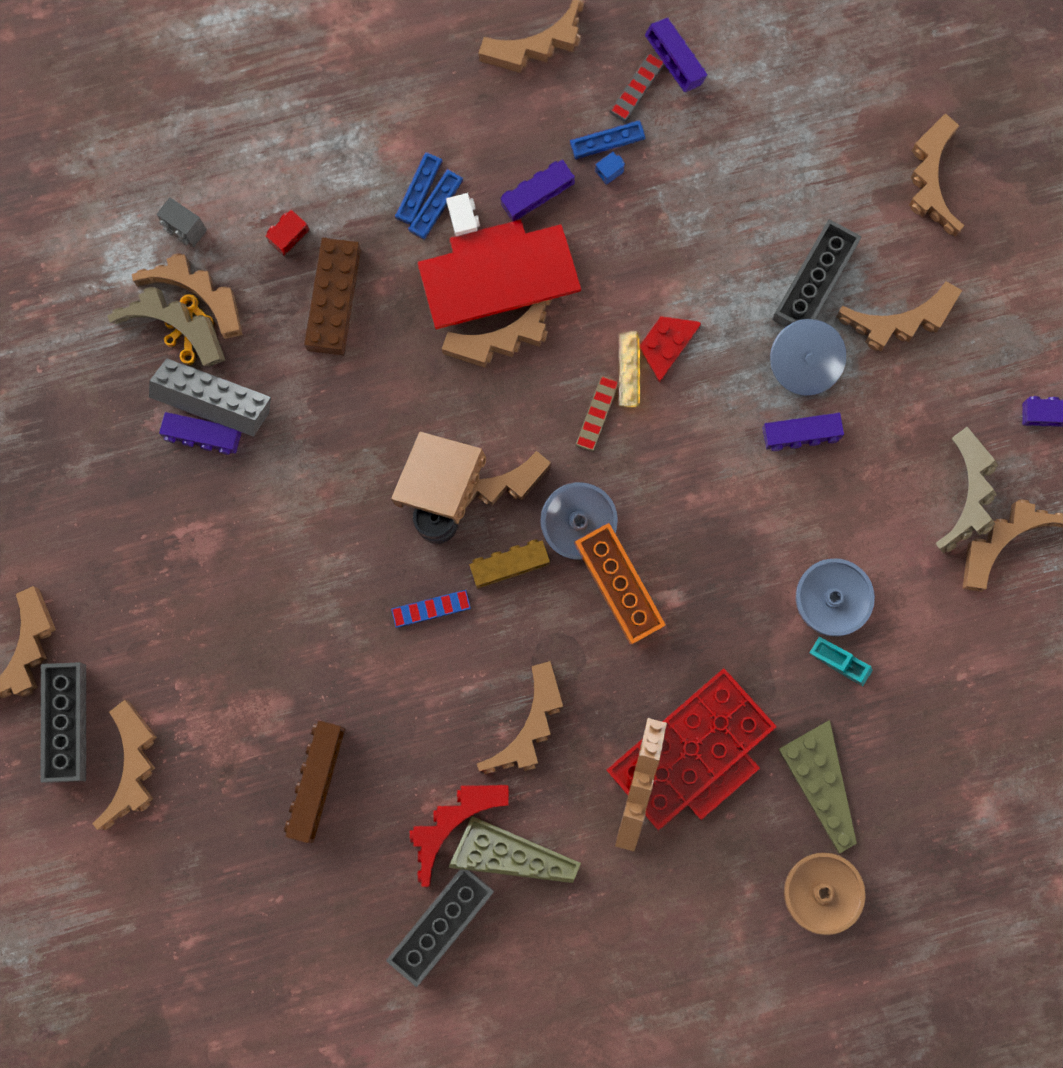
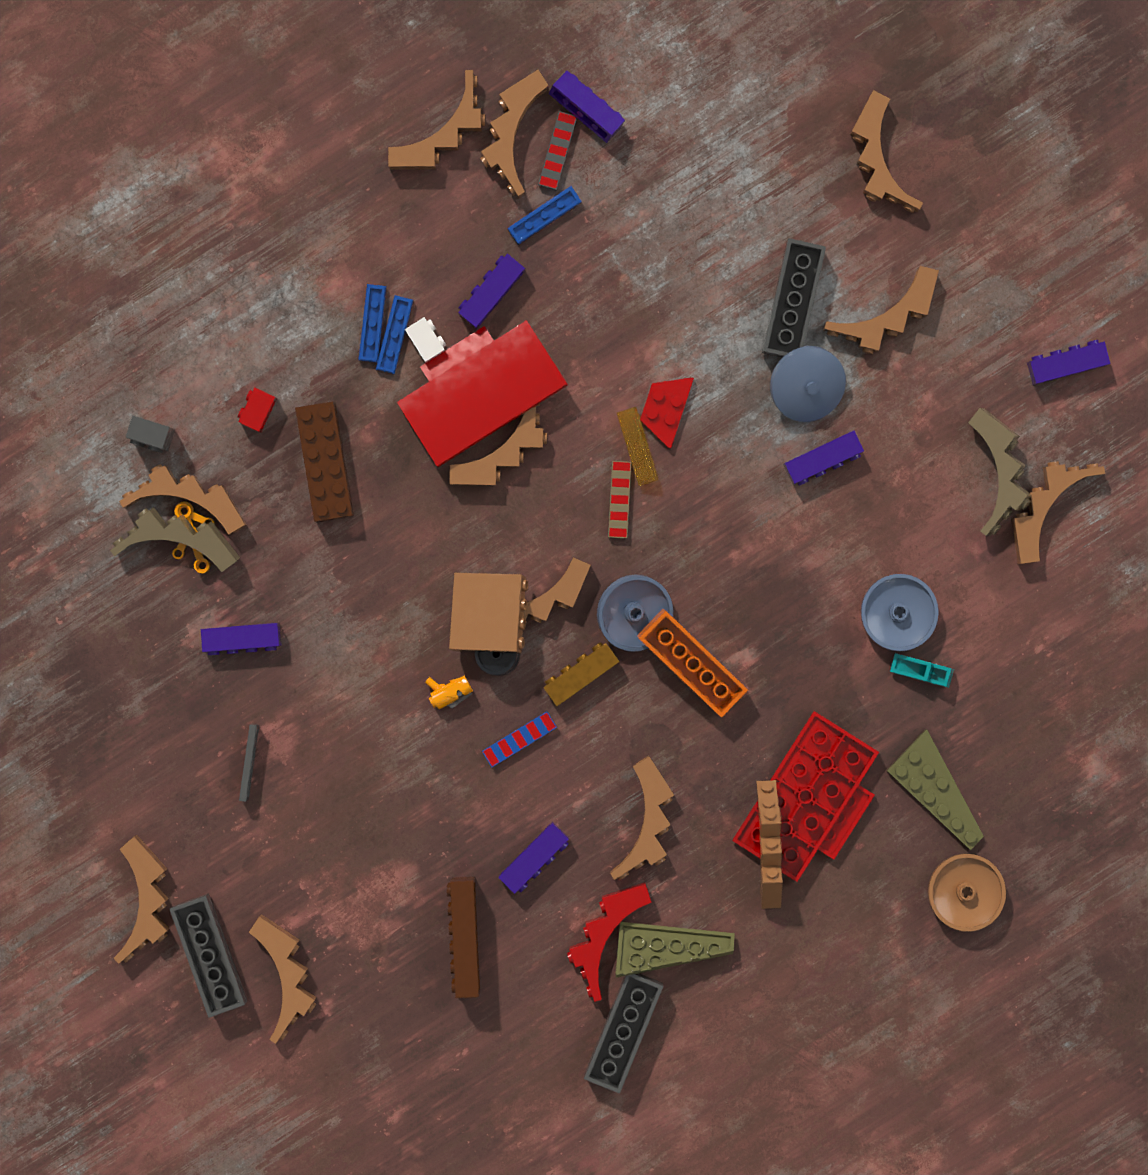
camera: 25 degrees left, 10 degrees up
dark grey brick [149,358,271,437] -> none
blue brick [595,152,625,185] -> none
none -> dark grey tile [239,724,259,802]
none -> light orange piece [425,675,473,710]
none -> medium nougat arch [480,70,549,198]
none -> dark purple brick [498,822,569,894]

